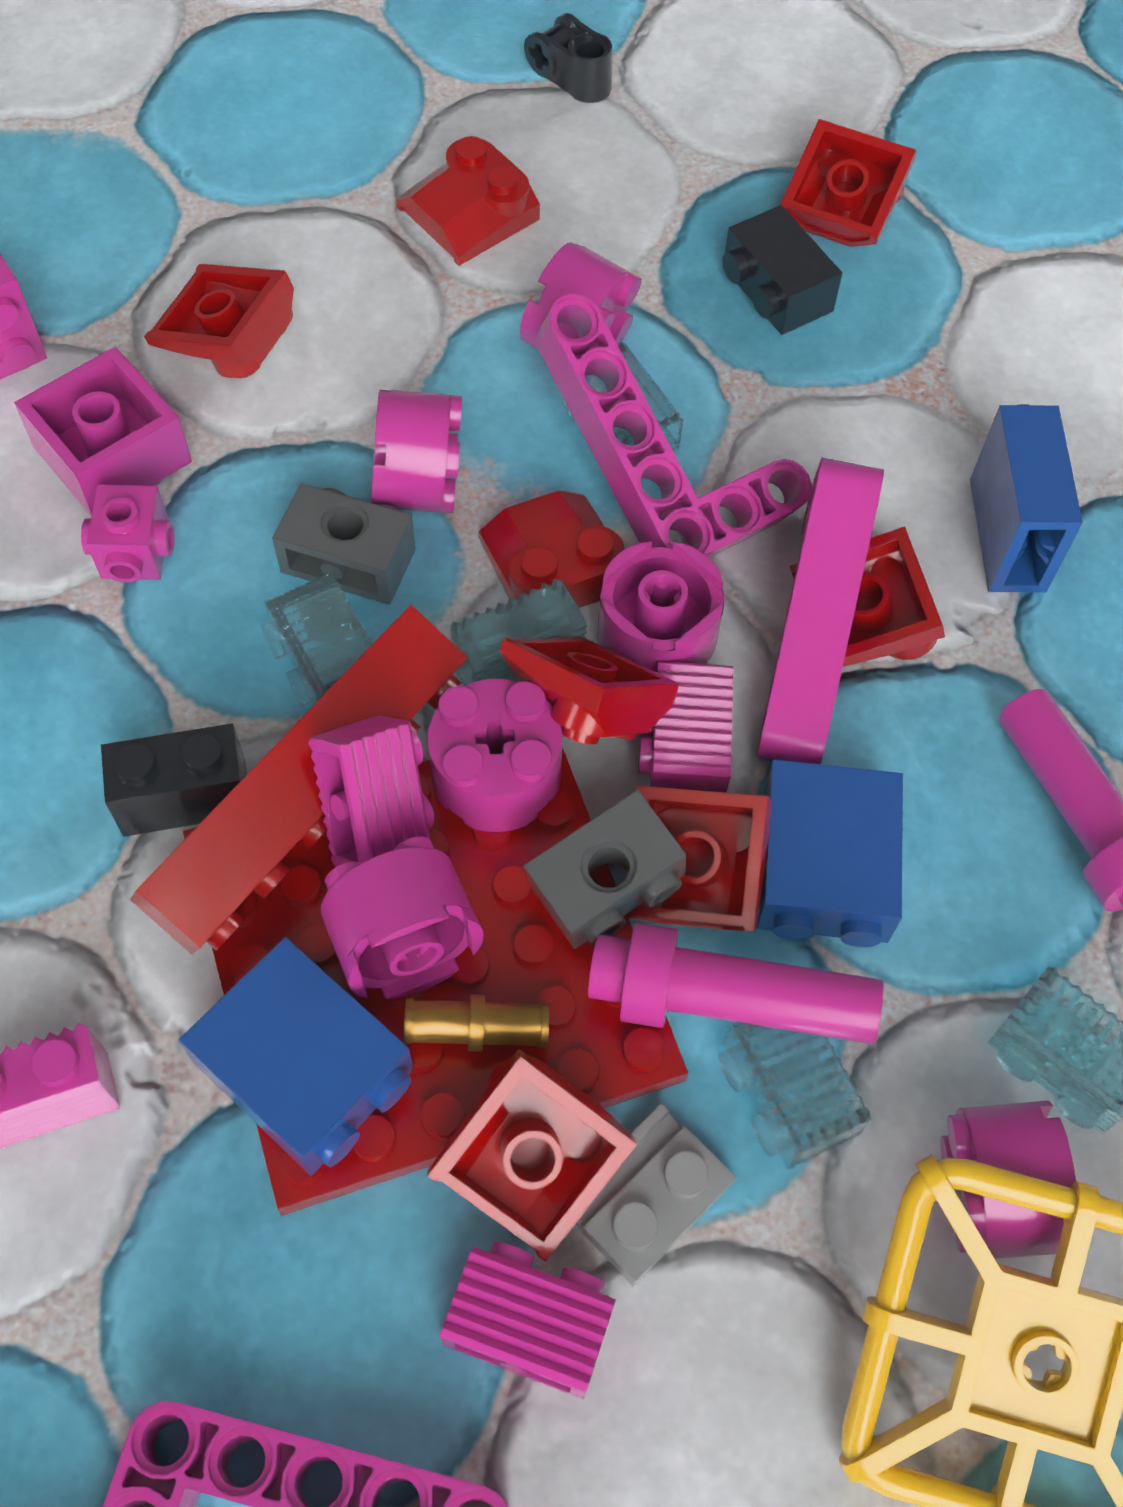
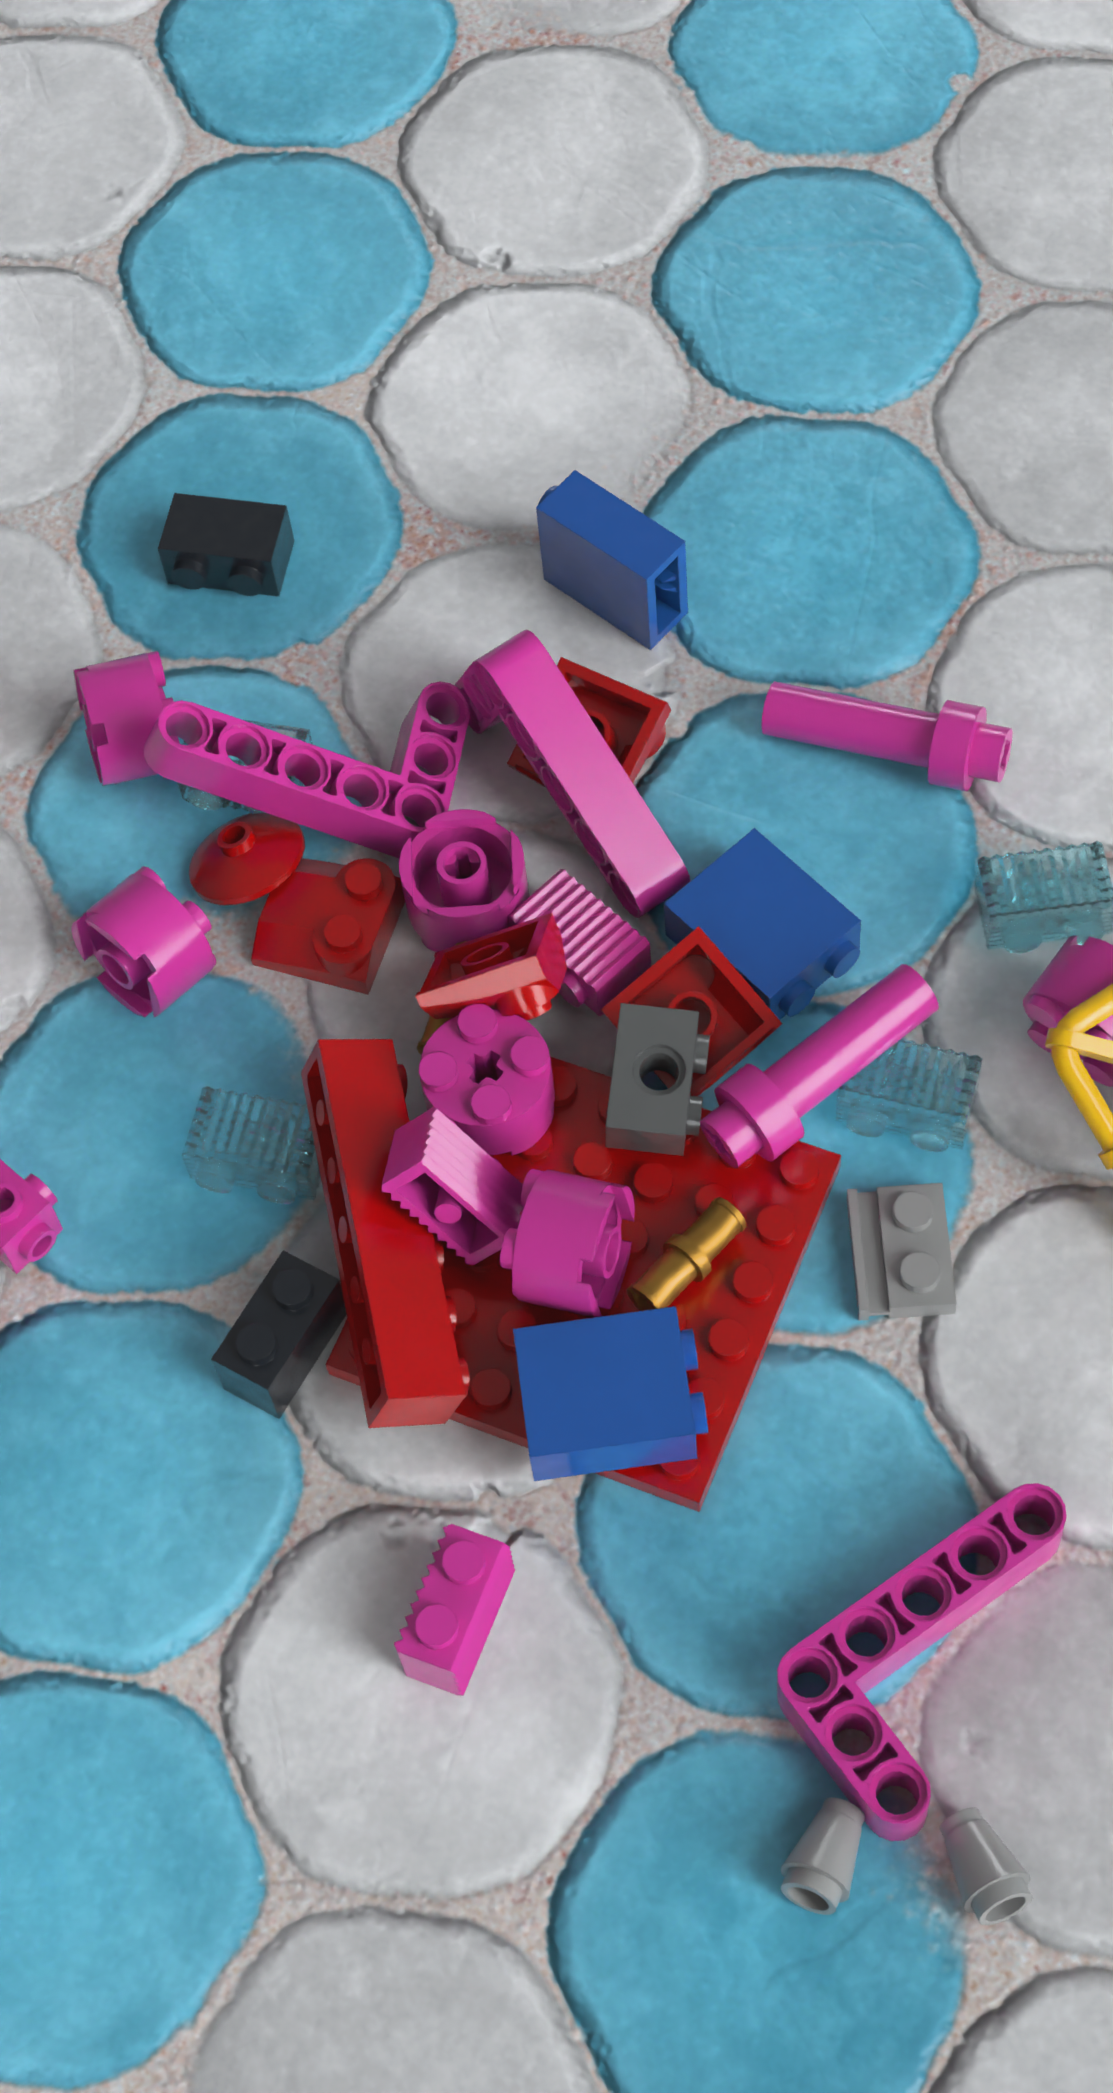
camera: 40 degrees left, 0 degrees up
dark grey brick [272,483,416,605] -> none
red slope [427,1049,637,1262] -> none
dark pink brick [439,1241,616,1399] -> none
clear light blue brick [450,579,588,686] -> none
red slope [780,119,916,247] -> none
none -> red dish [189,811,305,905]

